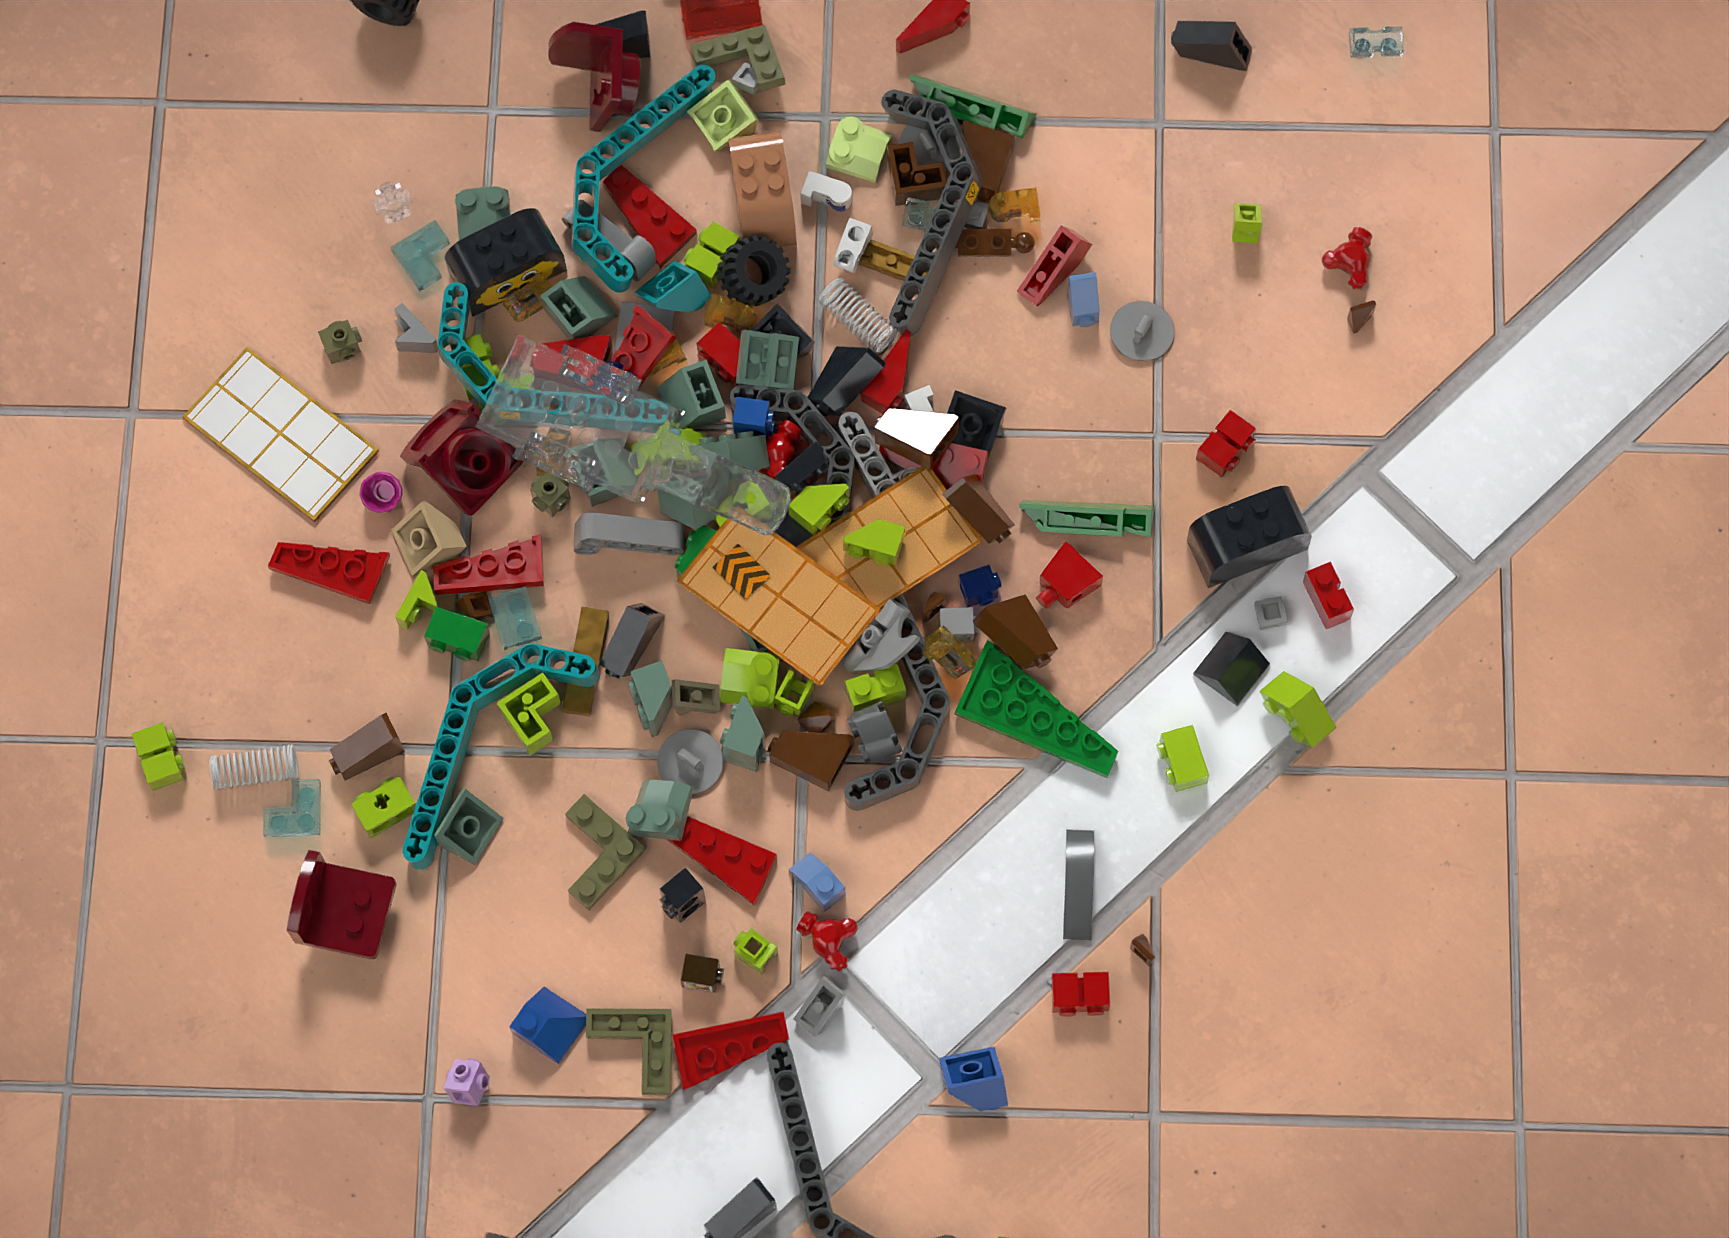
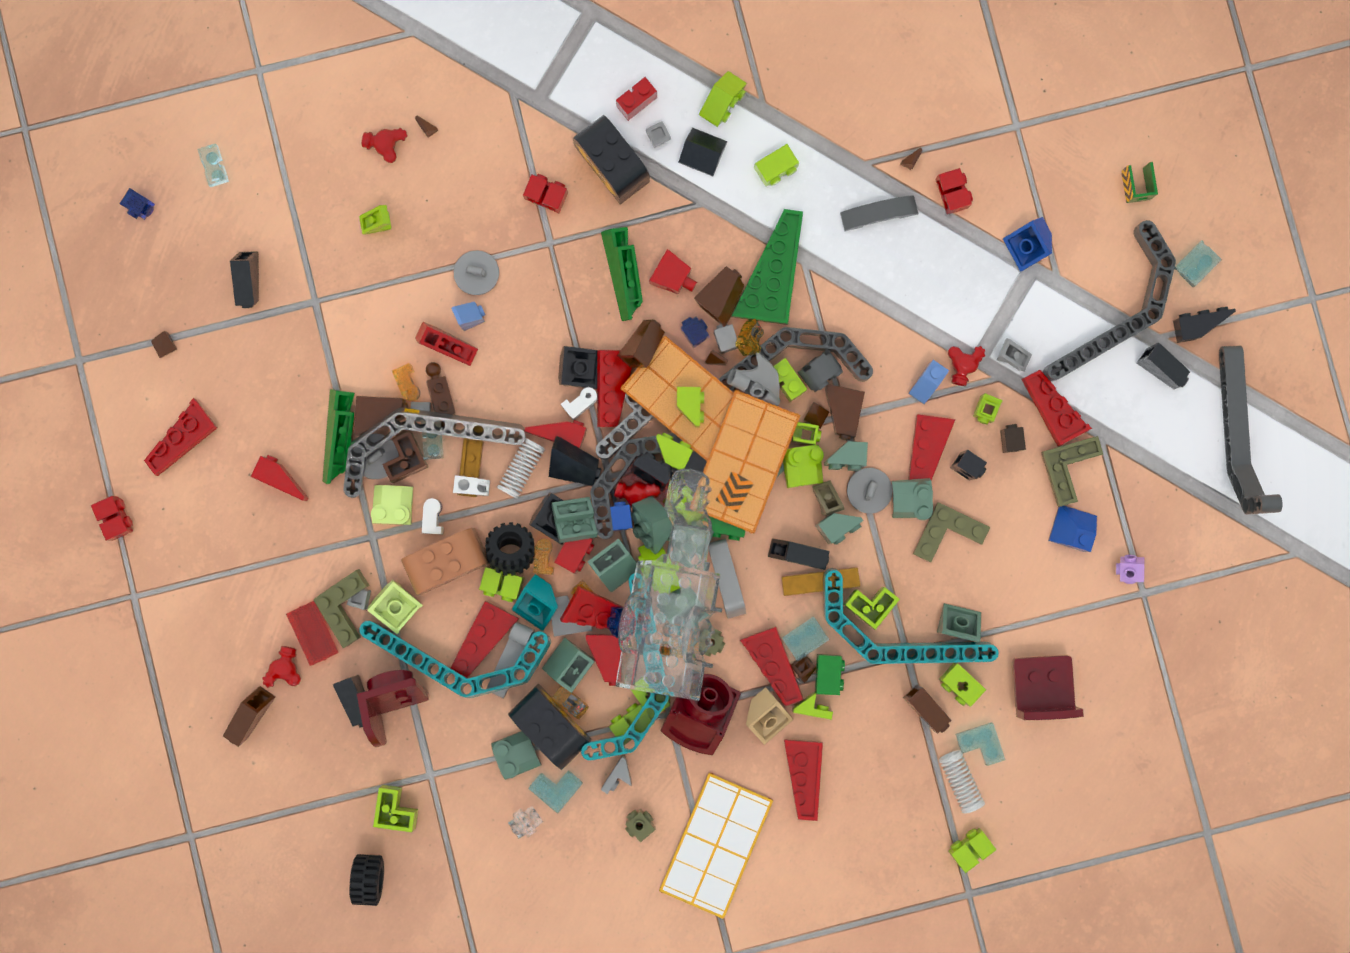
camera: 110 degrees left, 15 degrees up
dark pink hair [359,472,403,513] -> none
slope [873,408,959,470] -> none
none -> lime brick [373,785,418,832]

